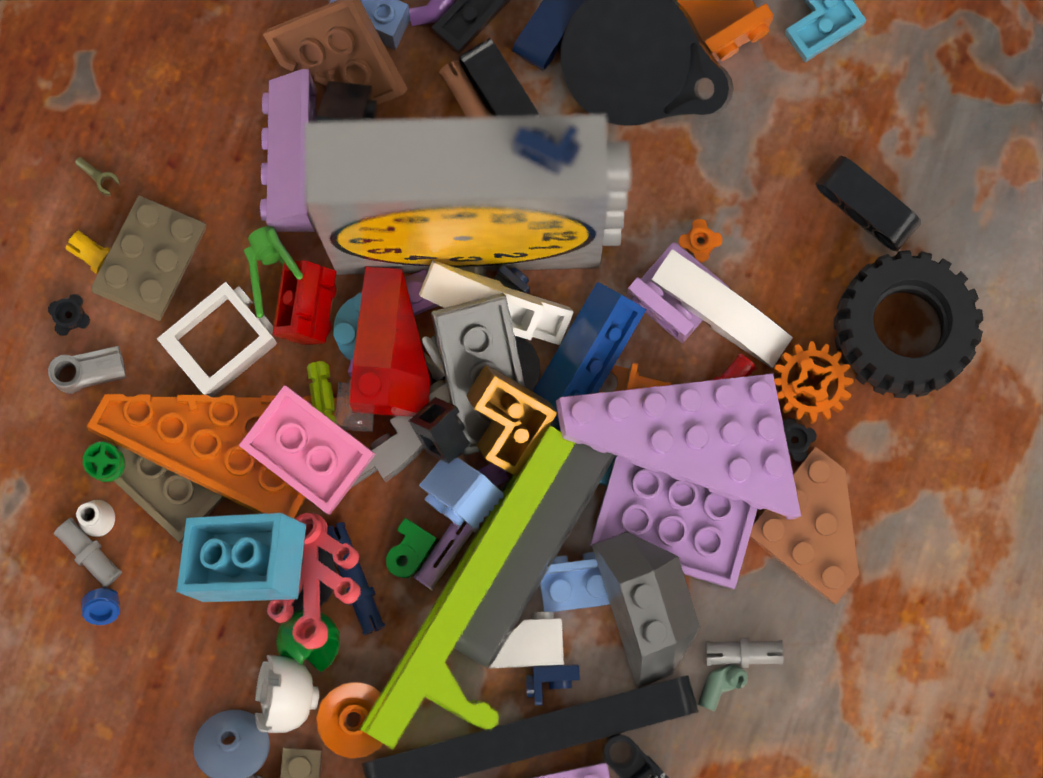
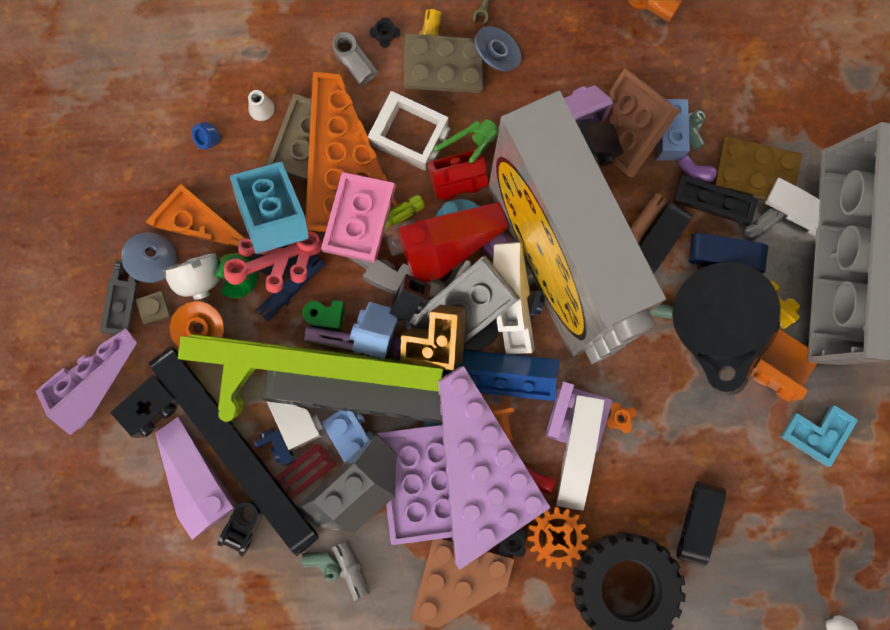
camera: 60 degrees right, 0 degrees up
light grey pin [53,518,122,589] -> none
green wheel [83,442,126,482] -> none
dark blue bracket [513,124,581,176] -> none
none -> orange wing [146,184,249,248]
none -> dark red tile [275,443,336,499]
none -> sand blue dish [475,26,521,71]

